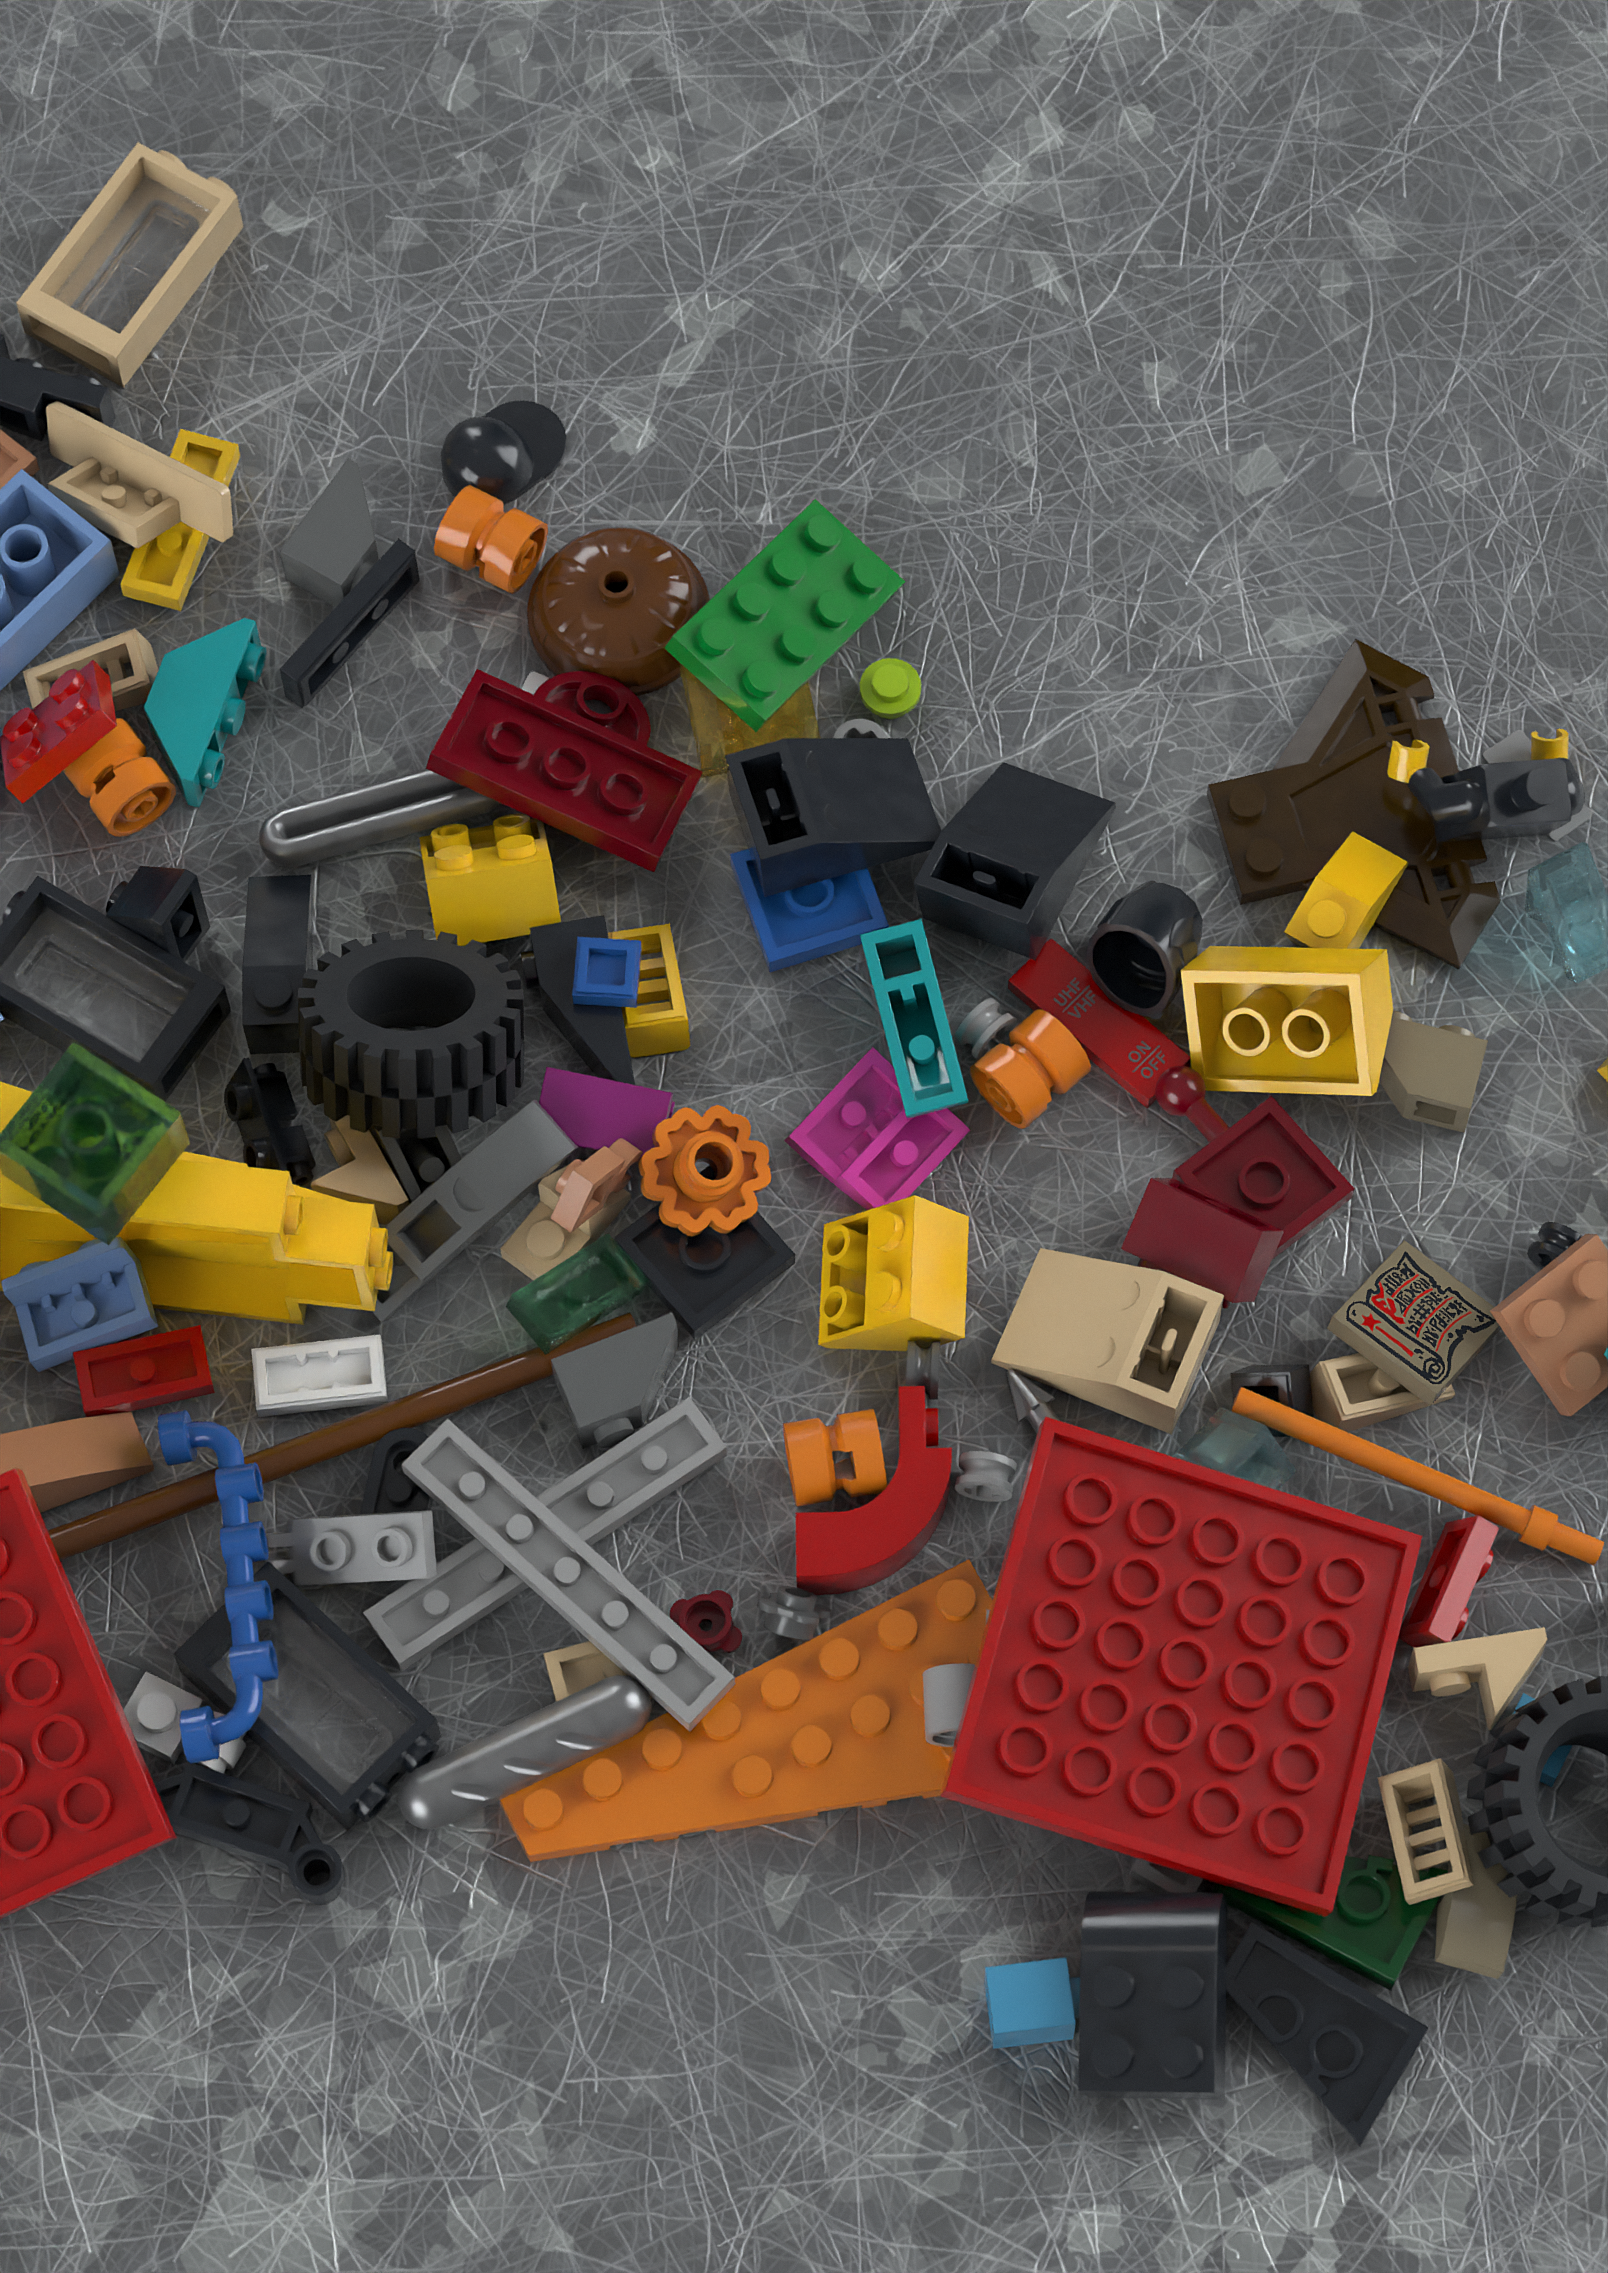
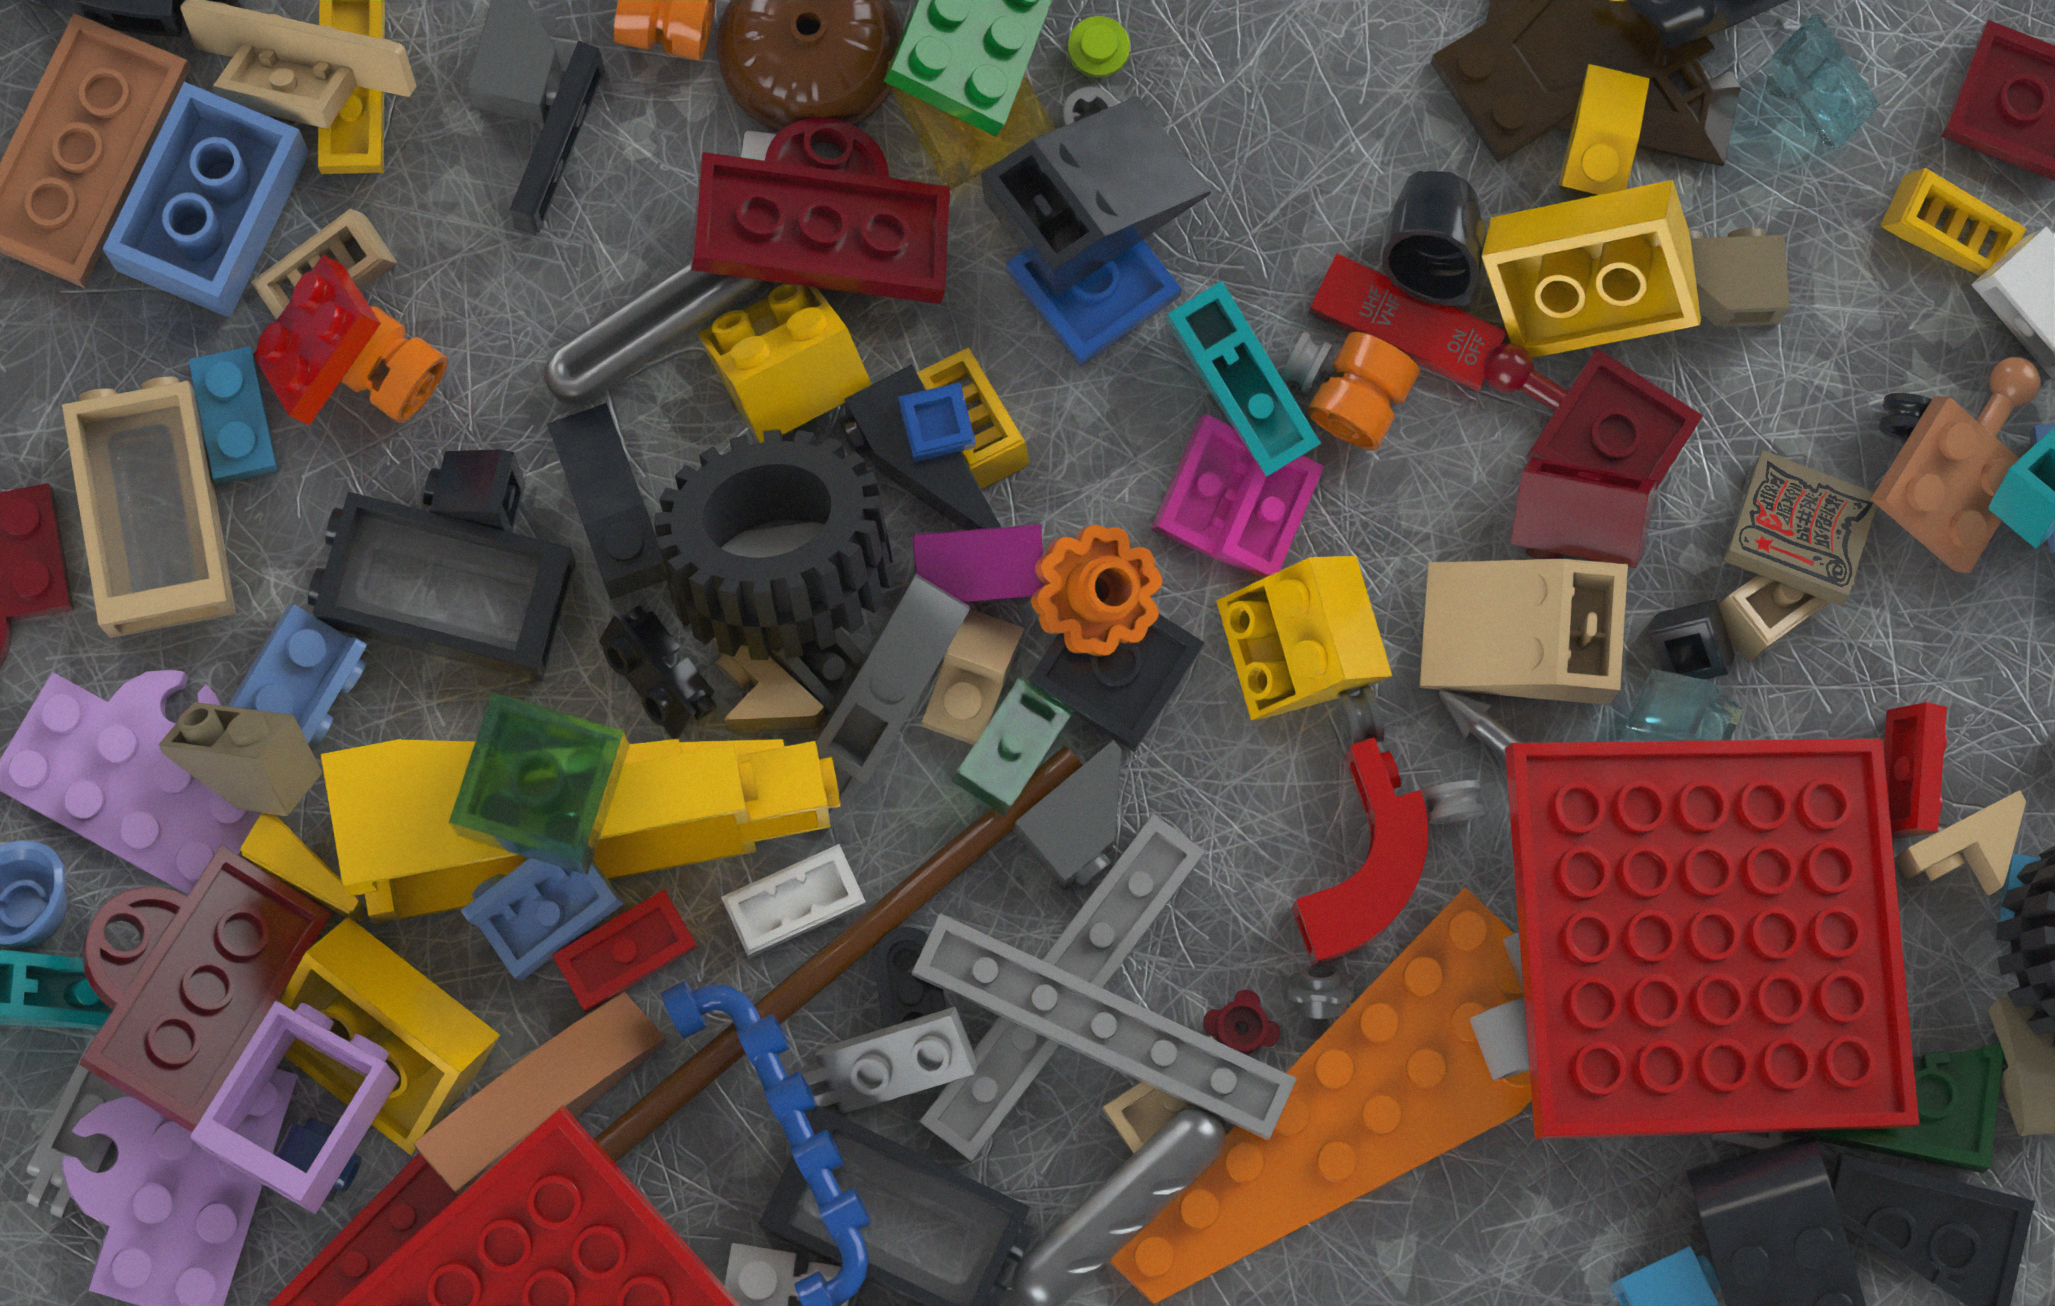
camera: 25 degrees left, 10 degrees up
teal slope [144,618,267,808] -> none
nougat plate [550,1138,643,1233] -> none
orange wheel [783,1409,887,1507] -> none
black slope [914,762,1116,960] -> none
orange bar [1231,1387,1604,1566] -> none
tan slope [1378,1758,1473,1905] -> none

